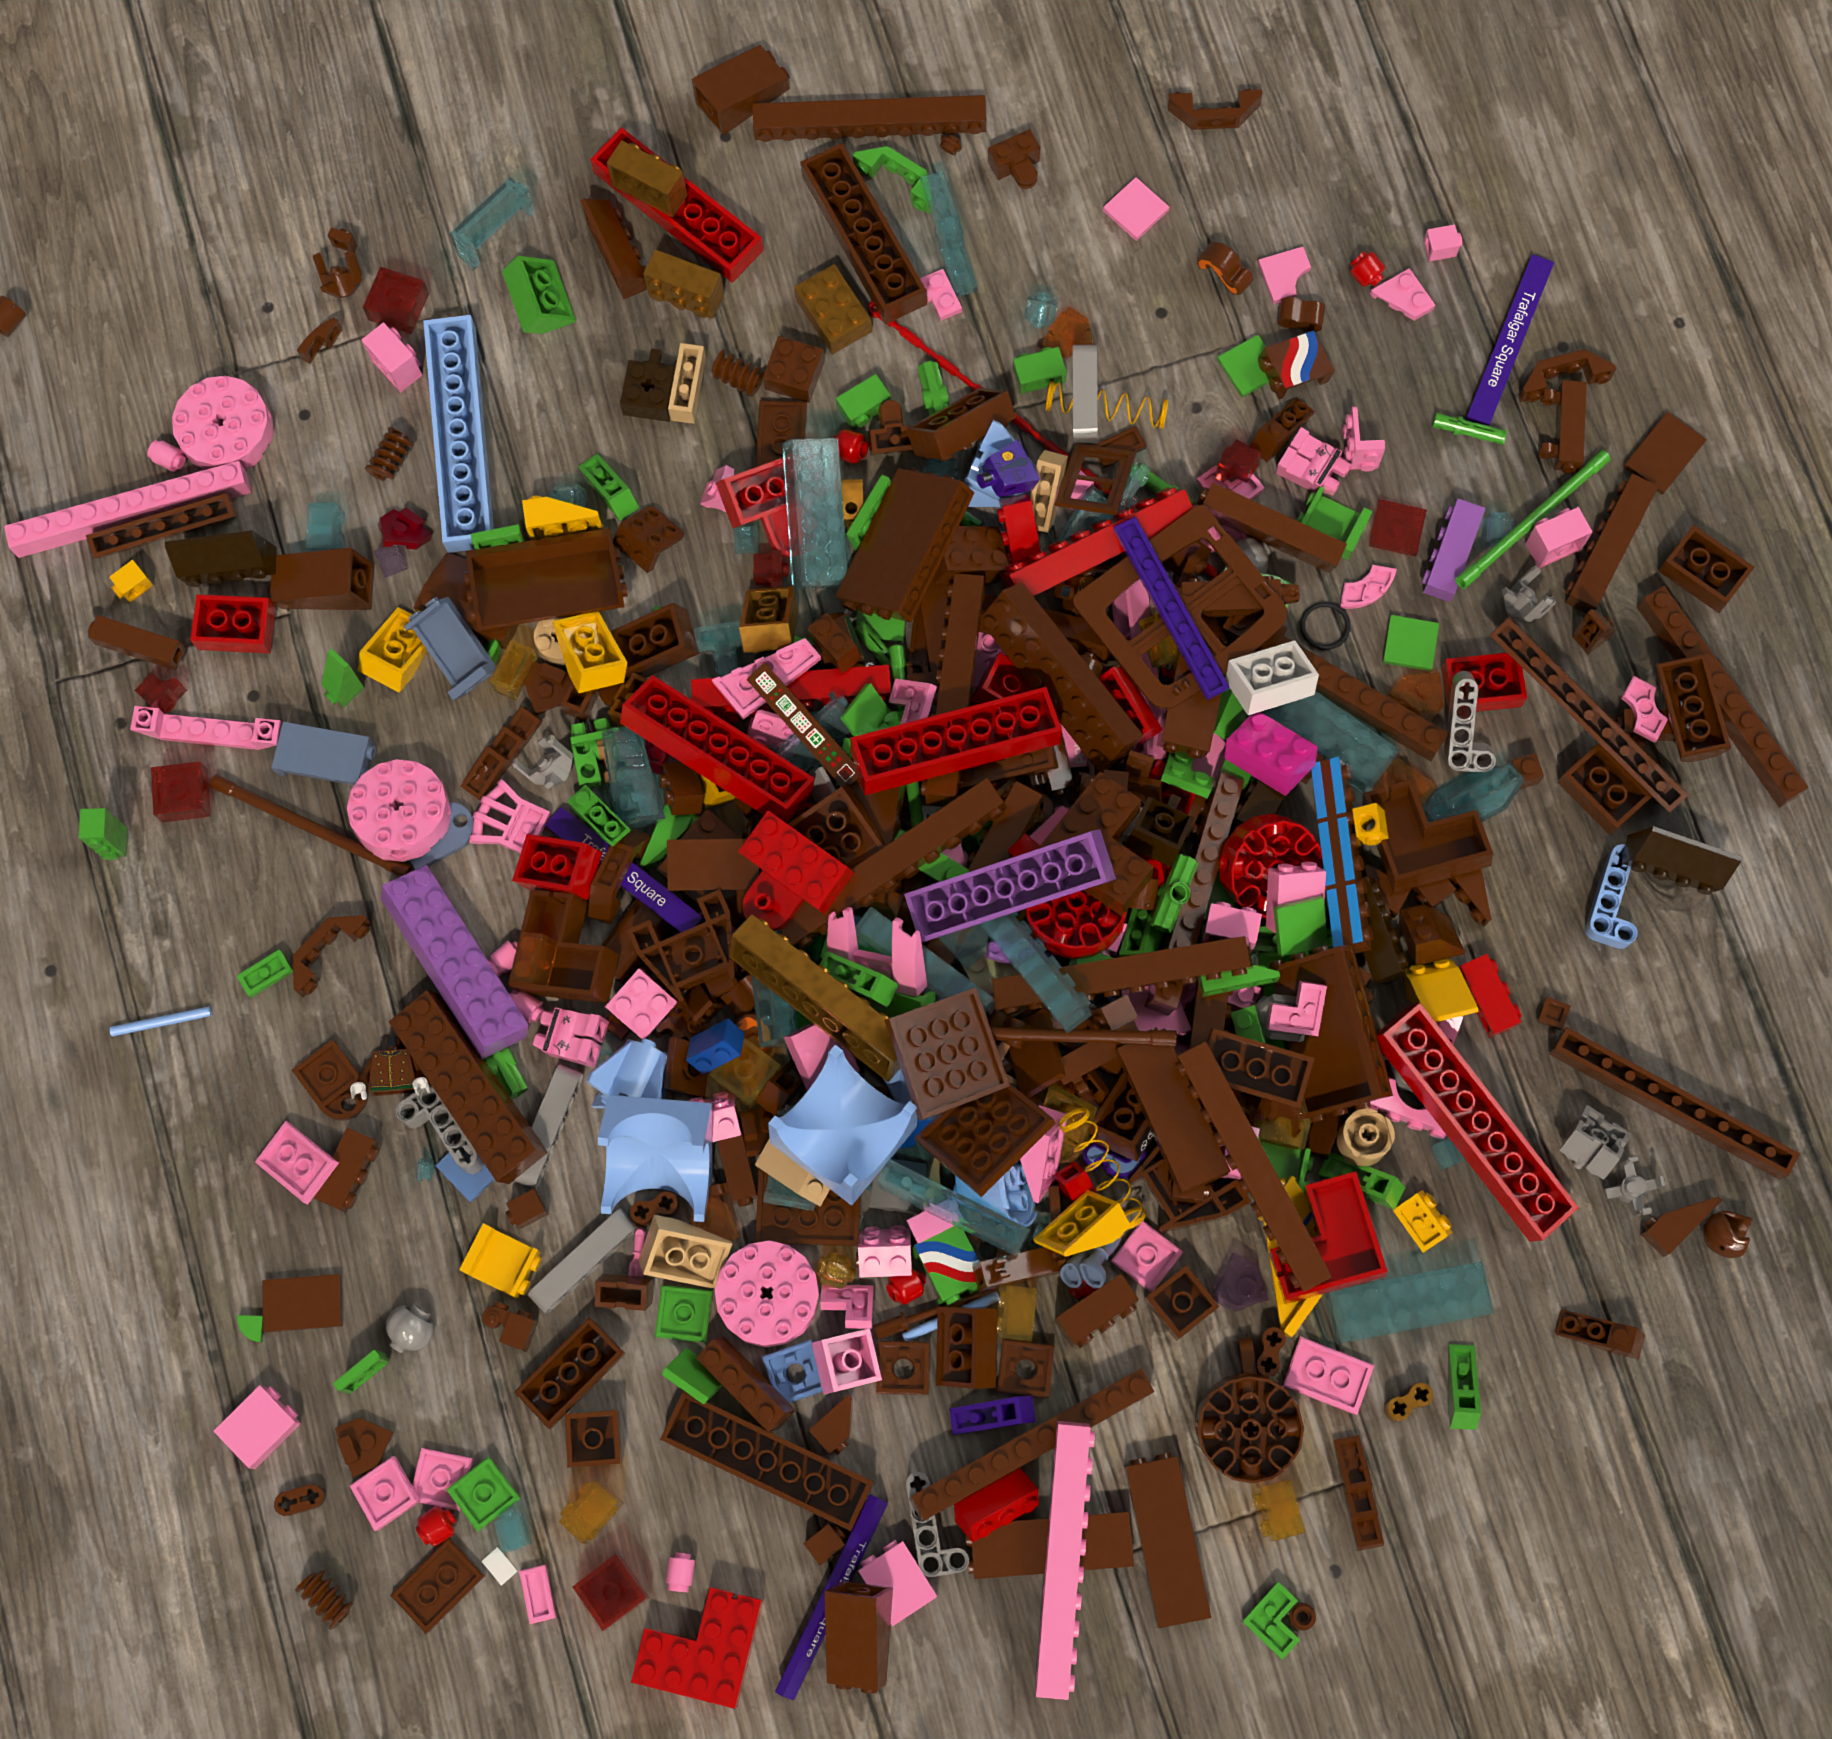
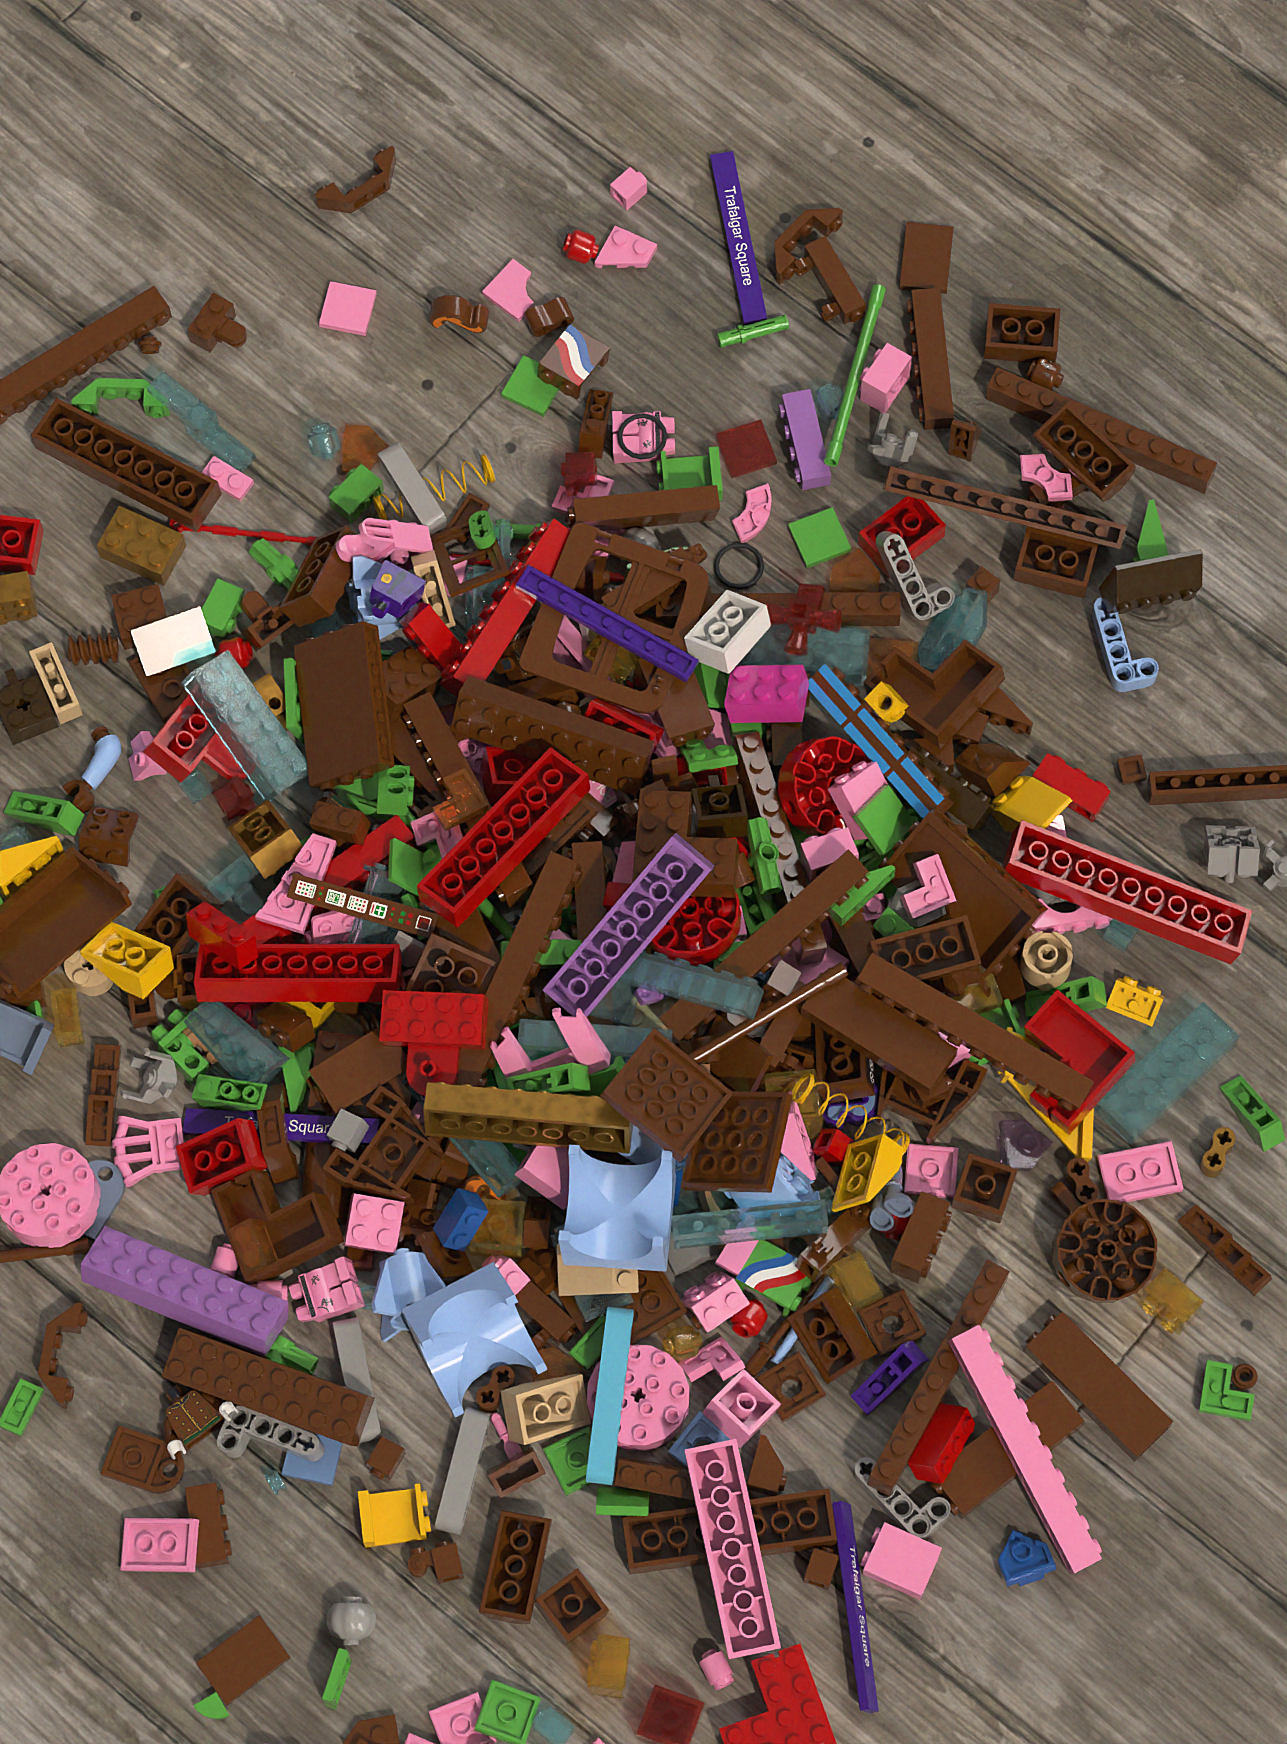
camera: 35 degrees left, 5 degrees down
reddish brown plate [524,661,572,716] -> none
reddish brown slope [824,1581,893,1694] -> none
bright pink bracket [1342,407,1385,472] -> none
none -> piece [62,726,121,813]
none -> tile [130,606,216,676]
none -> red brick [186,901,258,970]
none -> light grey brick [327,1109,369,1153]
none -> bright pink brick [336,518,433,571]
none -> bright green brick [377,765,414,816]
none -> clear orange plate [432,768,489,831]
none -> bright green beam [469,511,496,549]
none -> bright green tile [568,1315,606,1371]
none -> medium azure beam [586,1307,634,1485]
none -> black piece [617,413,667,460]
none -> bright pink brick [684,1439,781,1659]
none -> clear red brick [767,583,842,656]
none -> blue plate [998,1530,1056,1587]
none -> reddish brown head [1027,357,1064,391]
none -> bright green slope [1132,499,1169,562]

